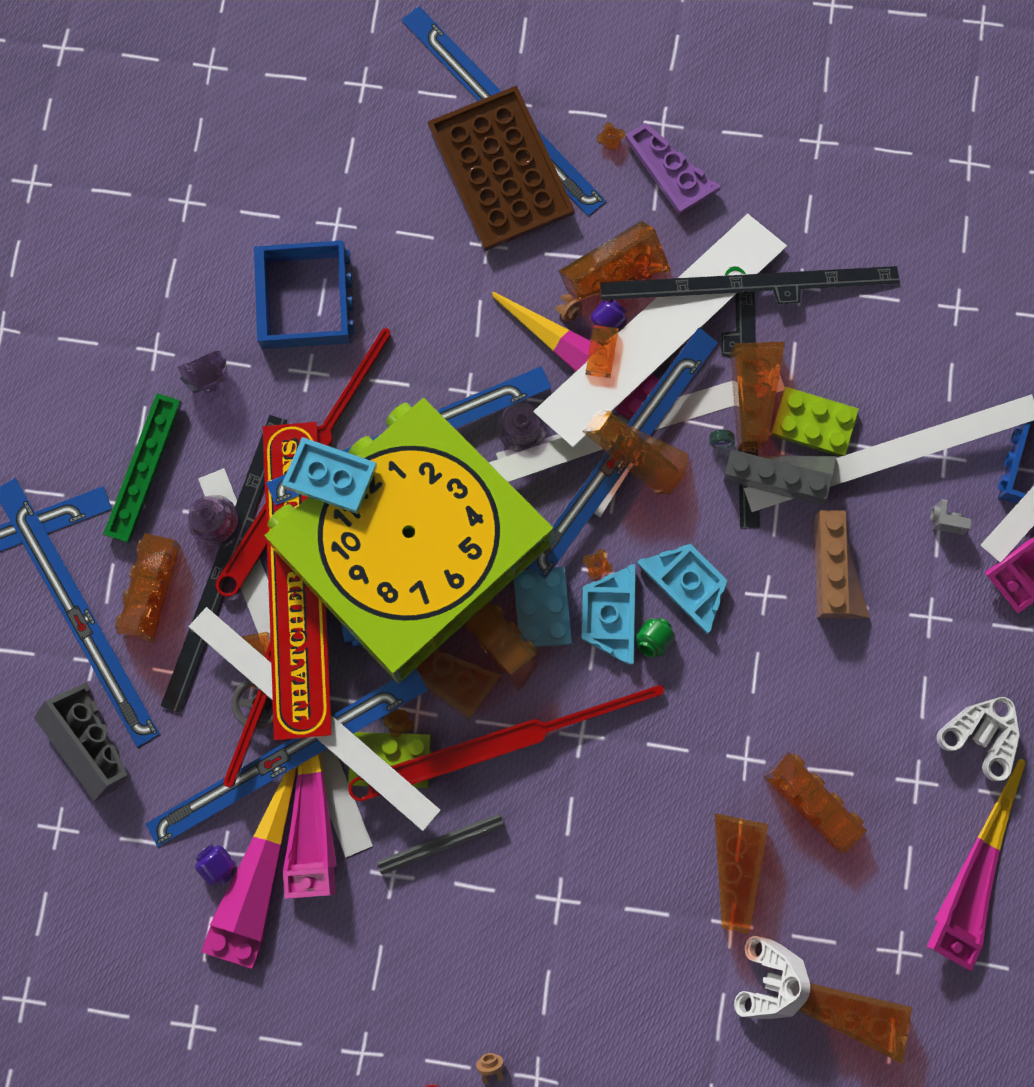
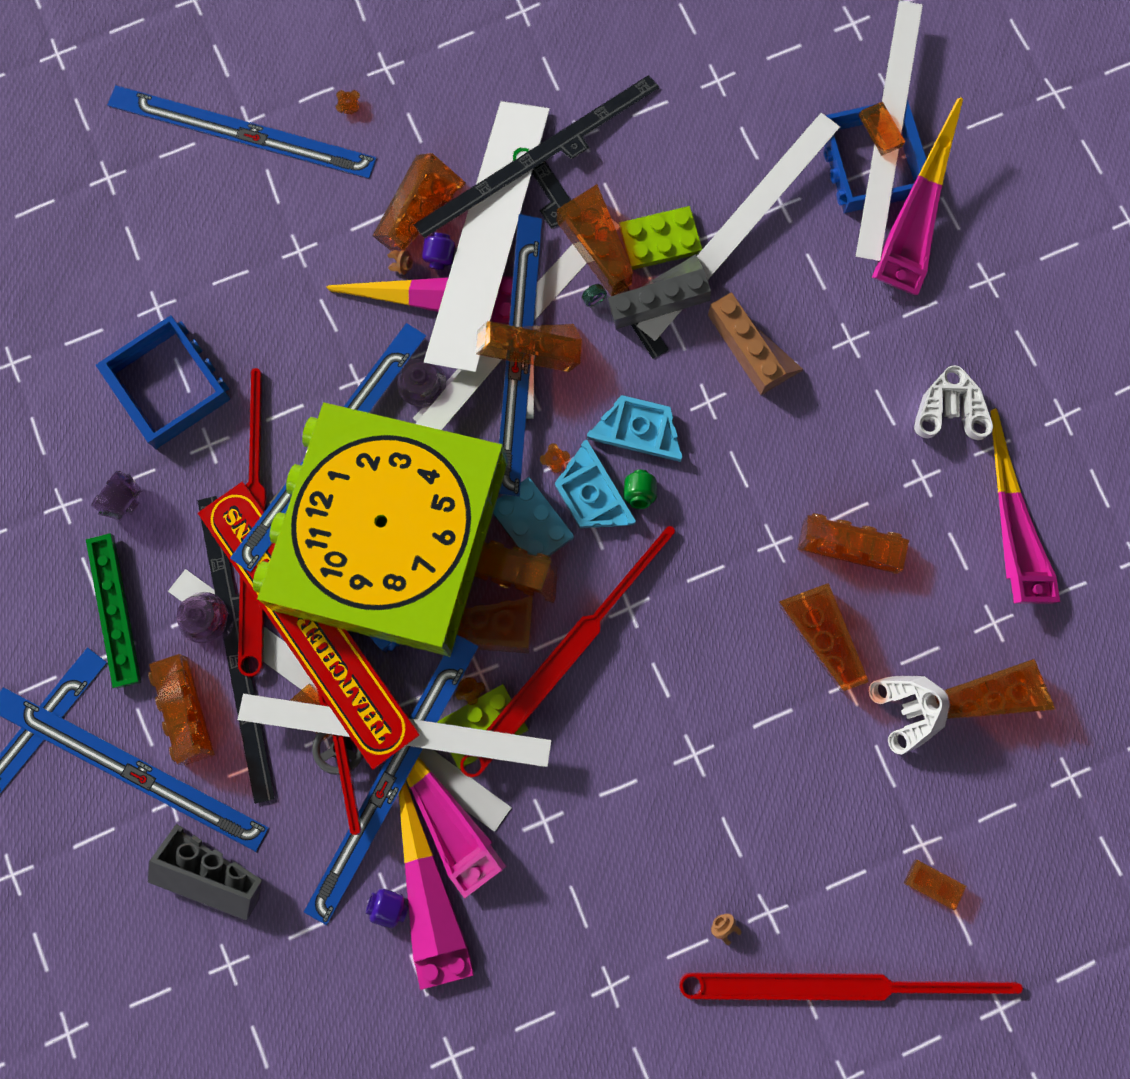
camera: 30 degrees left, 0 degrees up
medium azure plate [282,437,377,514] -> none
dark grey axle [377,814,504,874] -> none
reddish brown plate [427,85,575,252] -> none
clear orange plate [585,325,619,378] -> none
medium lavender wing [625,123,721,215] -> none
light grey bracket [930,499,972,535] -> none

